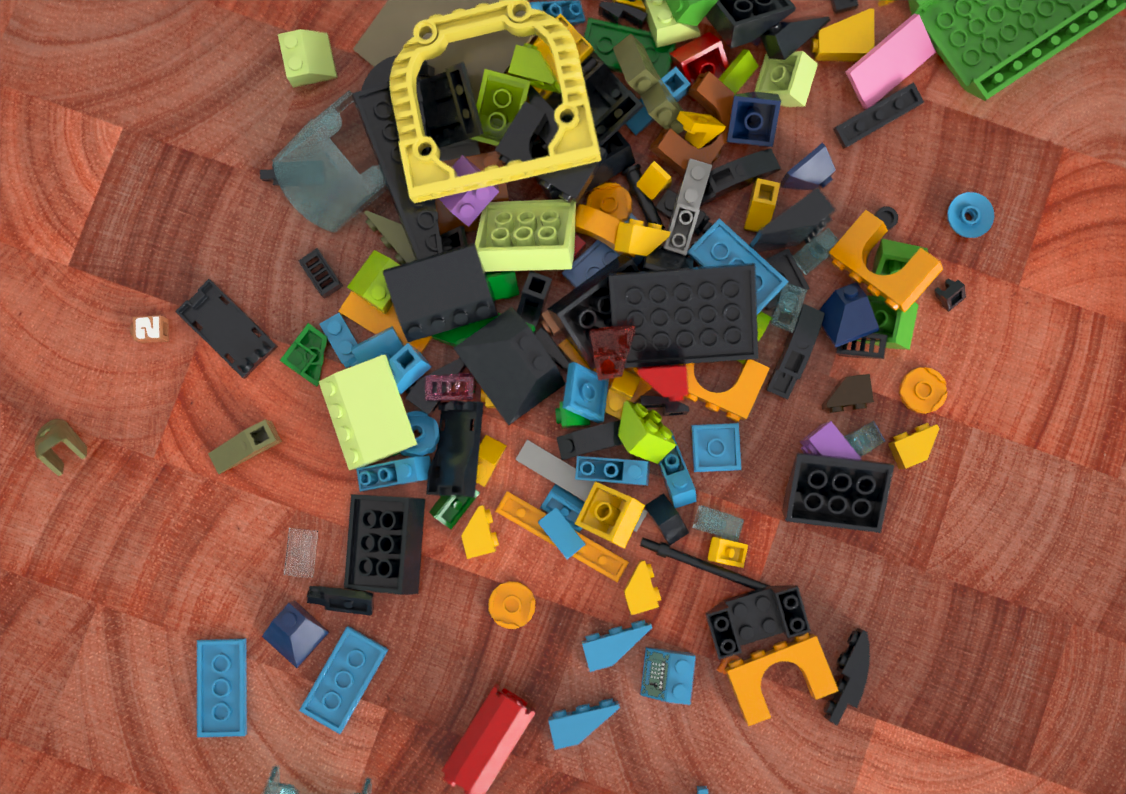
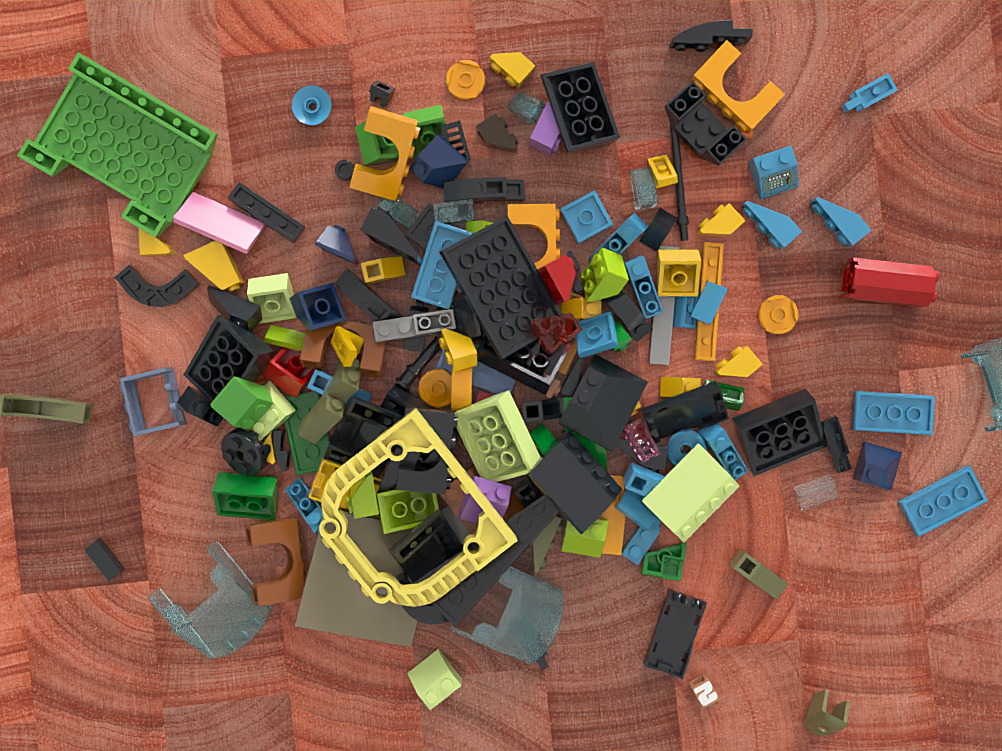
camera: 115 degrees left, 5 degrees up
black slope [298,248,343,299] -> none
yellow slope [636,161,672,200] -> none

